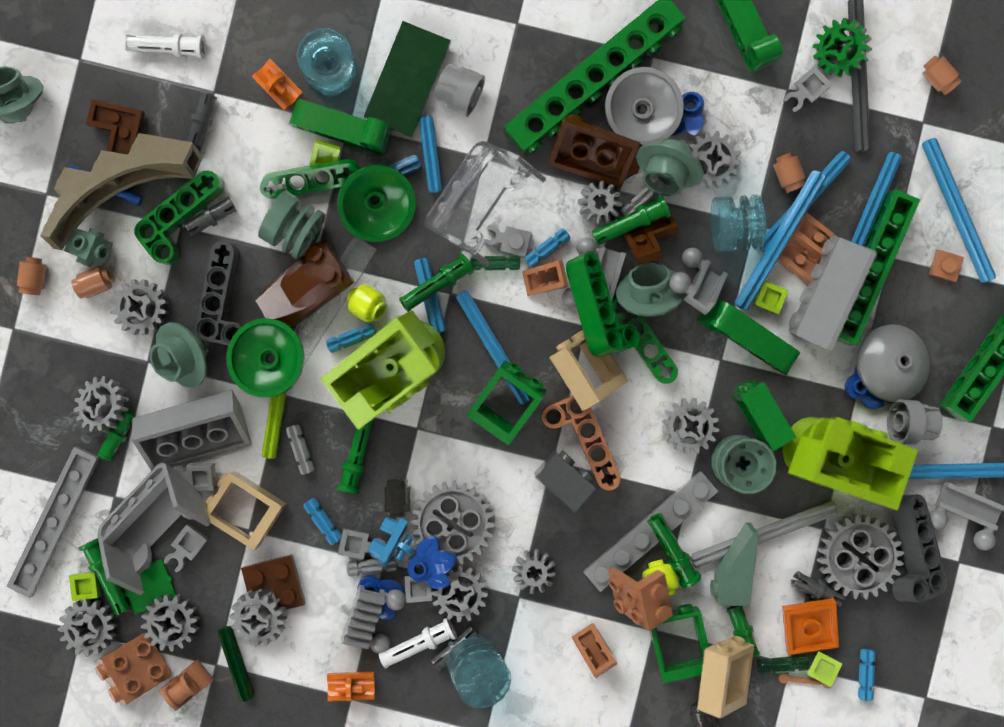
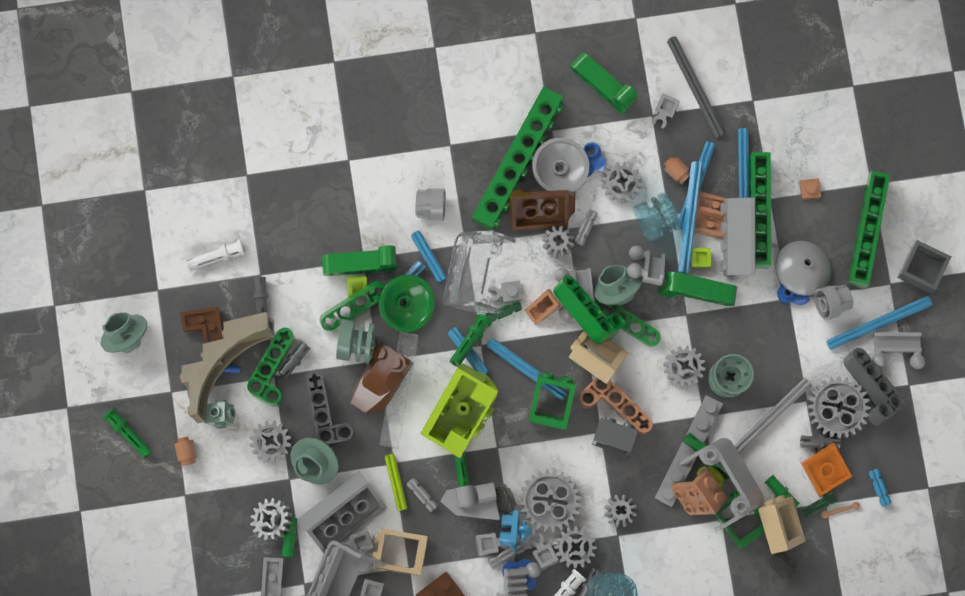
camera: 30 degrees left, 10 degrees down
nougat brick [71,265,114,299] -> none
green dish [227,318,305,397] -> none
orange hips [252,59,304,111] -> none
clear light blue wheel [296,28,357,96] -> none
dark azure axle [303,498,341,545] -> none
dark azure axle [326,323,376,353] -> none
neon yellow head [347,284,387,322] -> none
dark green tile [364,21,451,138] -> none
blue plate [407,536,457,589] -> none
dark azure axle [525,228,571,268] -> none
nougat slope [572,623,618,678] -> none
green pin [591,195,671,246] -> none
reddish brown plate [622,212,679,266] -> none
sand green helmet [636,139,704,196] -> none
sand green slope [710,523,758,606] -> none
green window [731,380,797,451] -> none
lime brick [783,417,918,511] -> none
lime plate [807,651,842,687] -> none
green gear [813,18,872,77] -> none
nougat brick [922,56,962,95] -> none
dark azure axle [922,138,996,283] -> none
none -> light grey panel [440,483,500,520]
none -> light grey windscreen [677,438,764,532]

